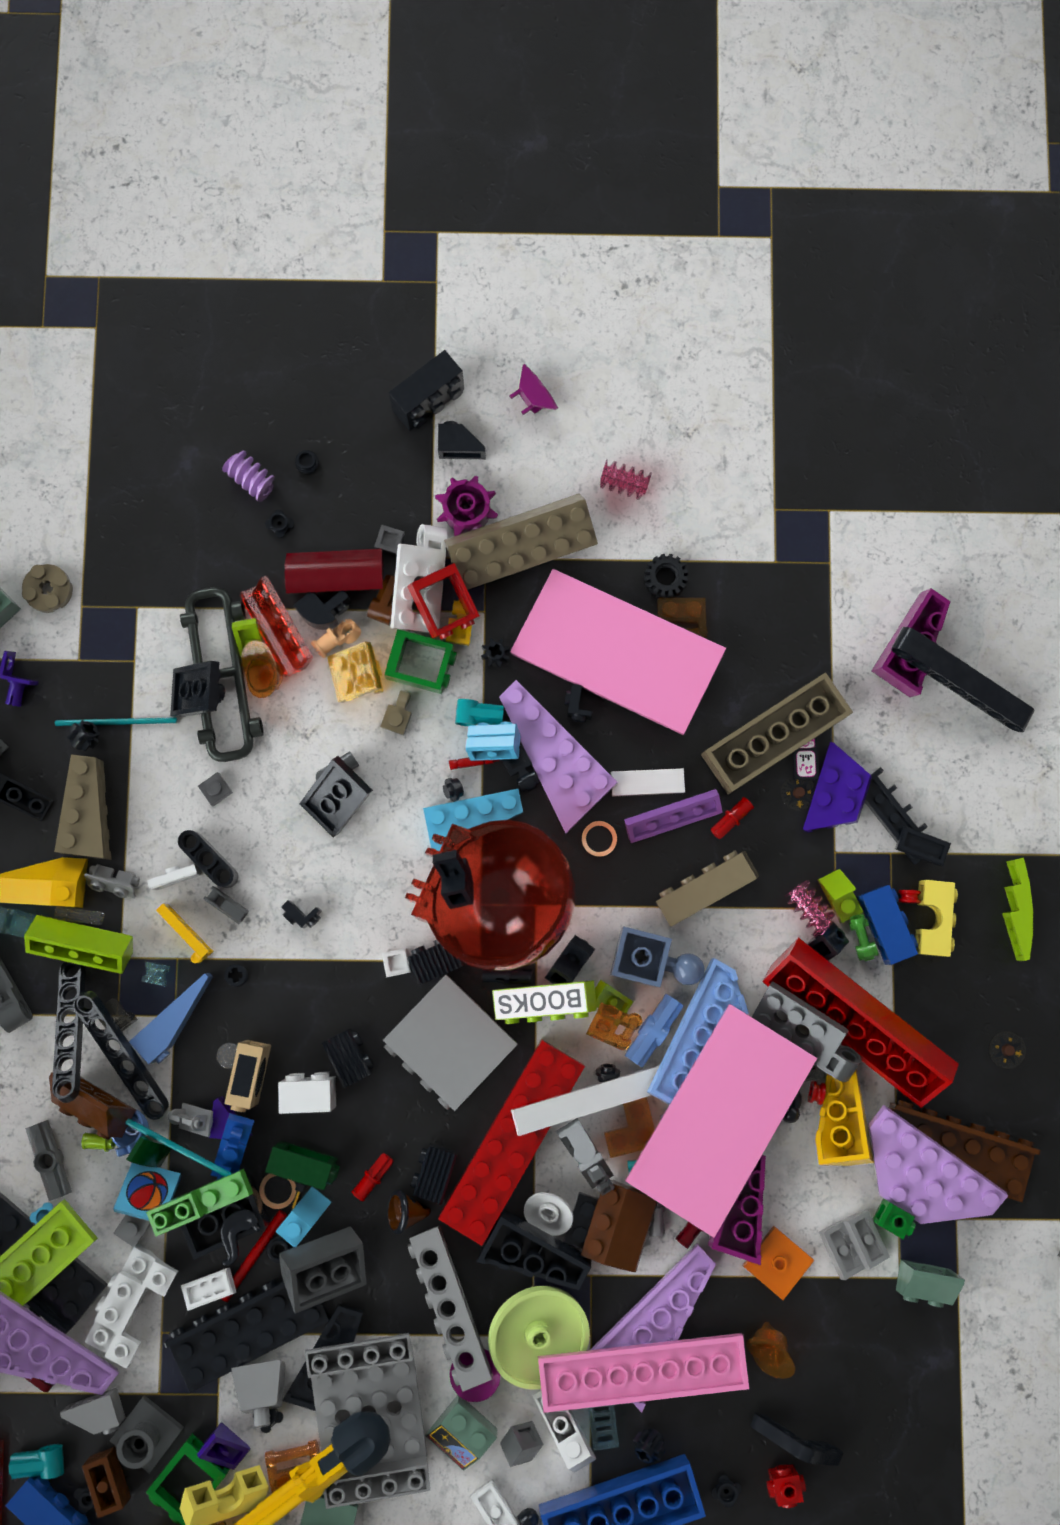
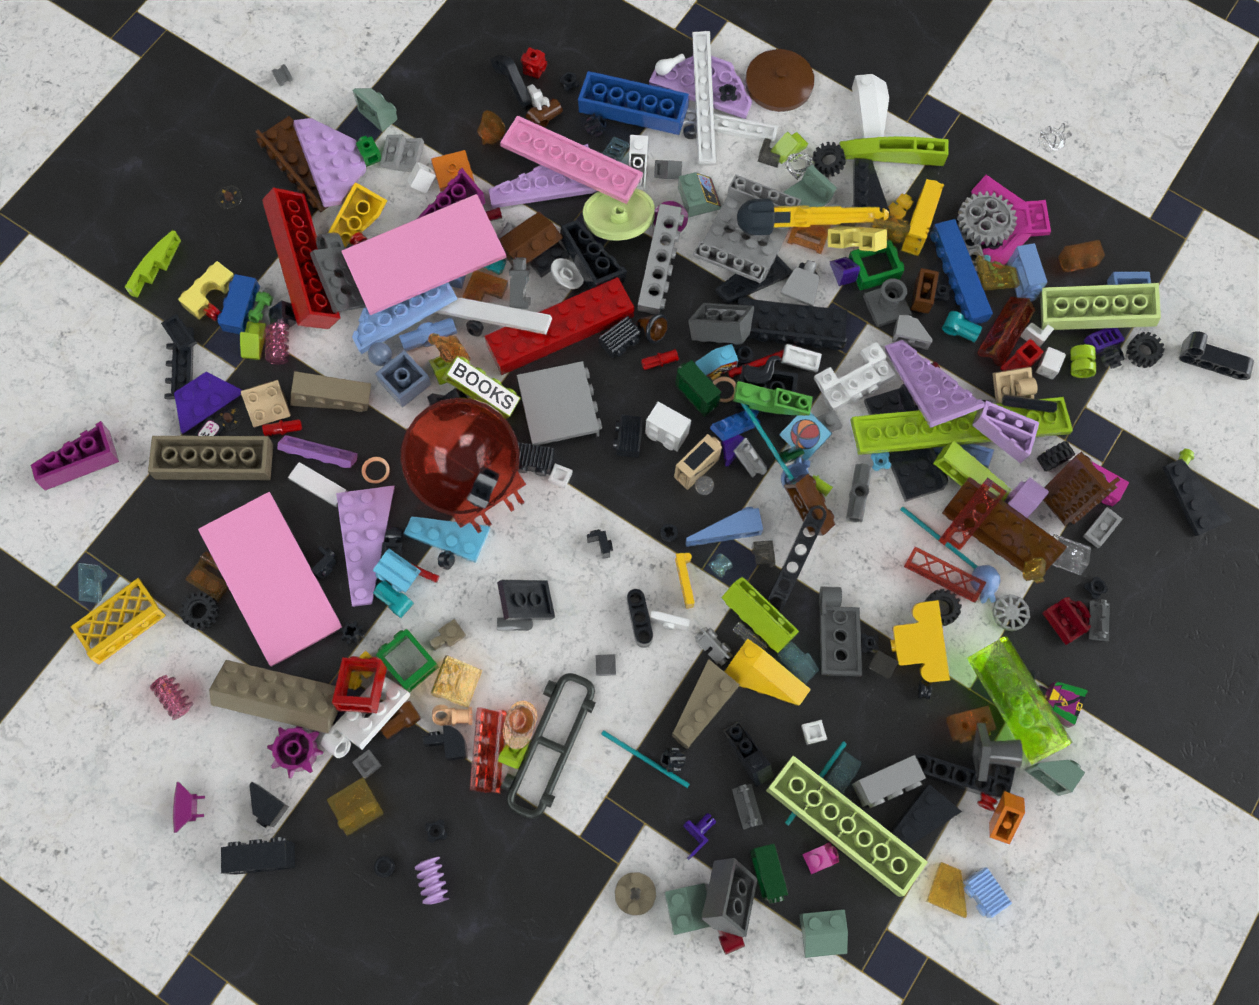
camera: 145 degrees left, 10 degrees down
black beam [73,990,169,1120] -> none
black plate [170,661,225,717] -> none
dark grey bar [203,886,249,924] -> none
dark red brick [285,549,384,593] -> none
black beam [891,627,1035,733] -> none
none -> yellow fence [71,578,166,665]
none -> clear light blue slope [78,563,107,603]
none -> tan plate [241,380,291,427]
none -> clear yellow plate [327,777,384,836]
none -> white panel [408,162,436,193]
none -> reddish brown piece [526,99,562,128]
none -> white plate [527,84,550,110]

